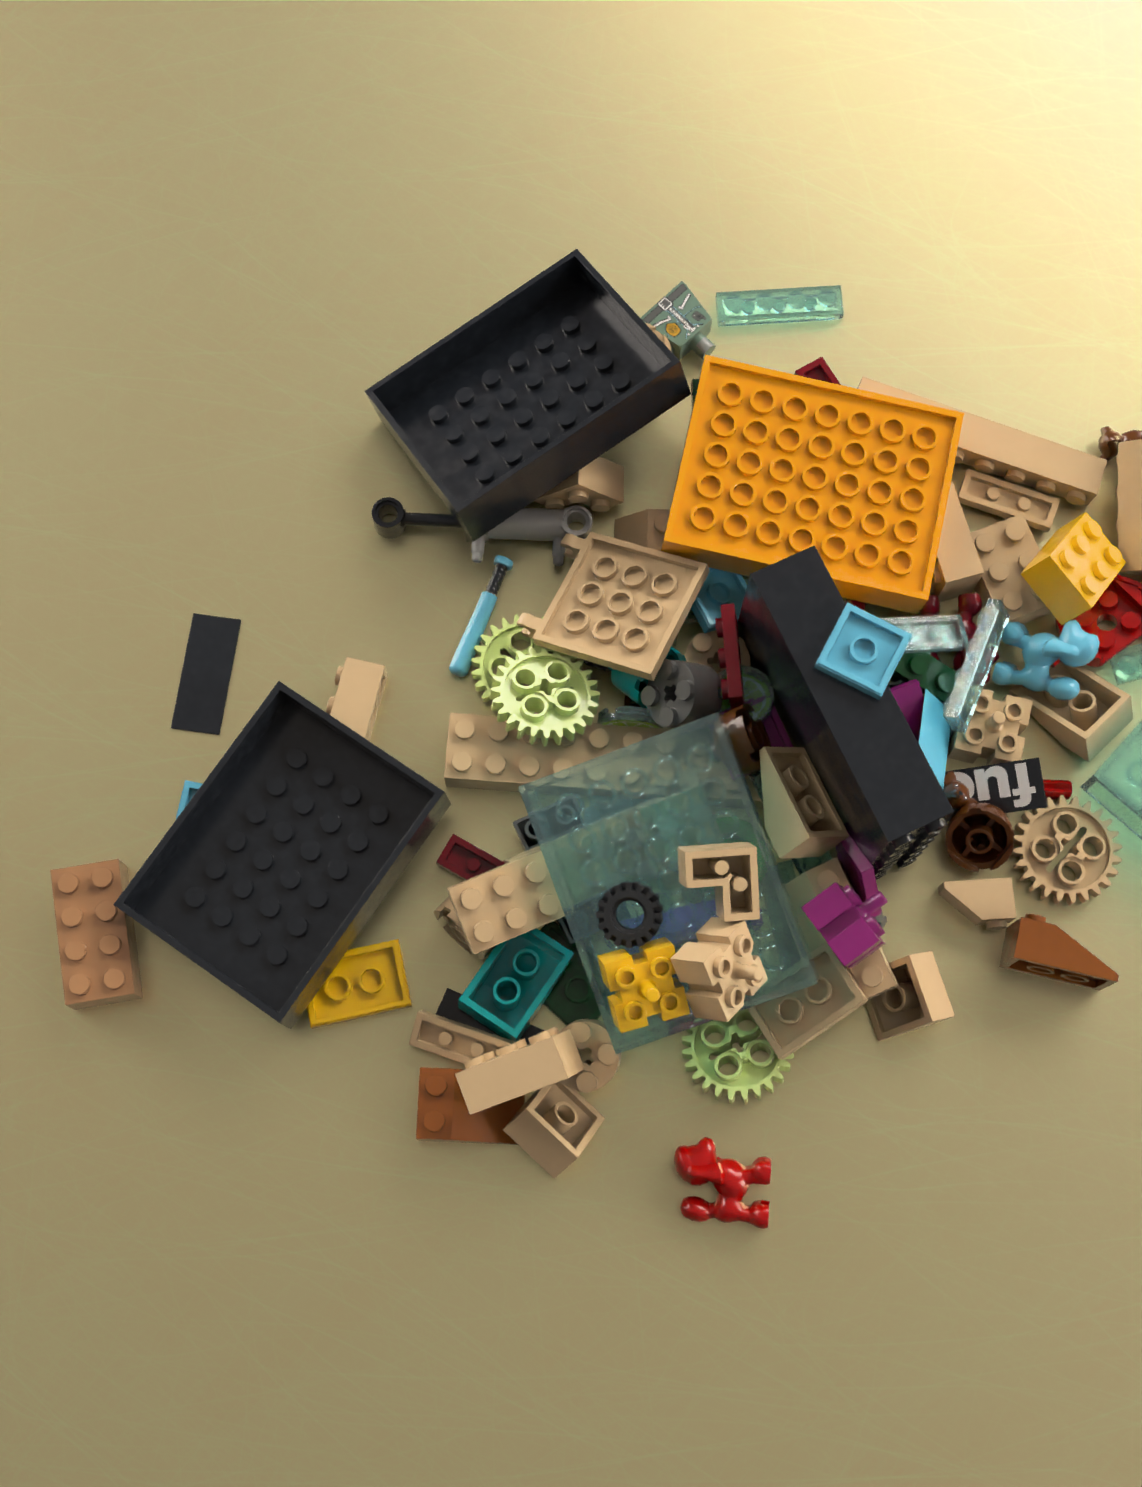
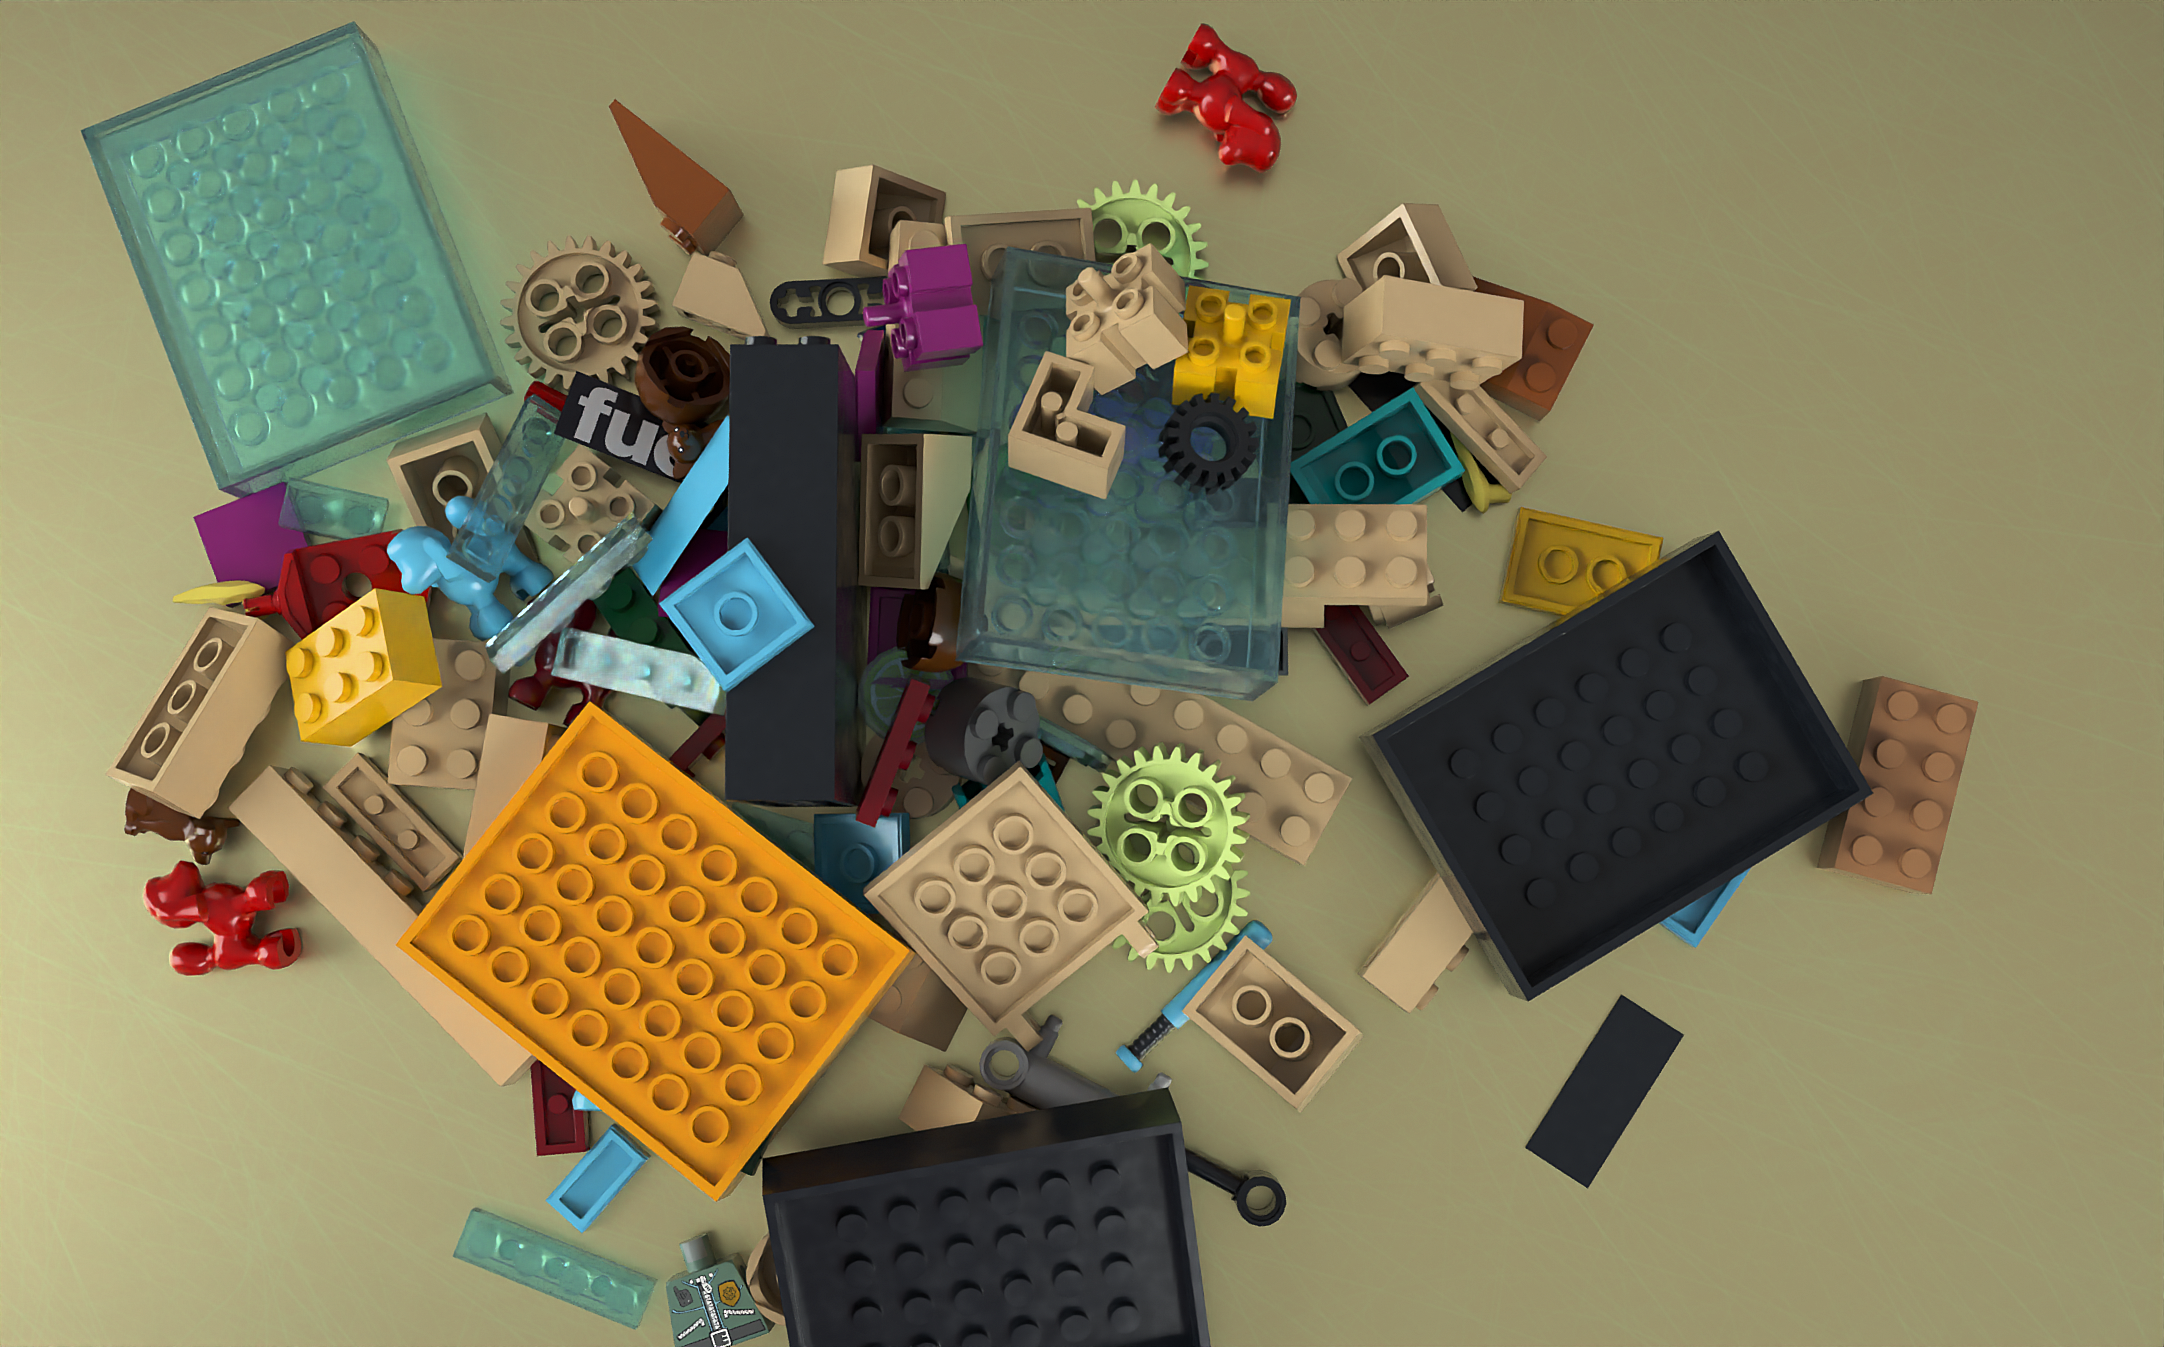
camera: 150 degrees left, 10 degrees up
none -> red animal [143,860,301,976]
none -> clear light blue plate [446,394,566,583]
none -> medium azure tile [545,1124,651,1233]
none -> black beam [770,276,888,329]
none -> tan slope [1182,935,1363,1113]
none -> light yellow bar [1449,430,1512,514]

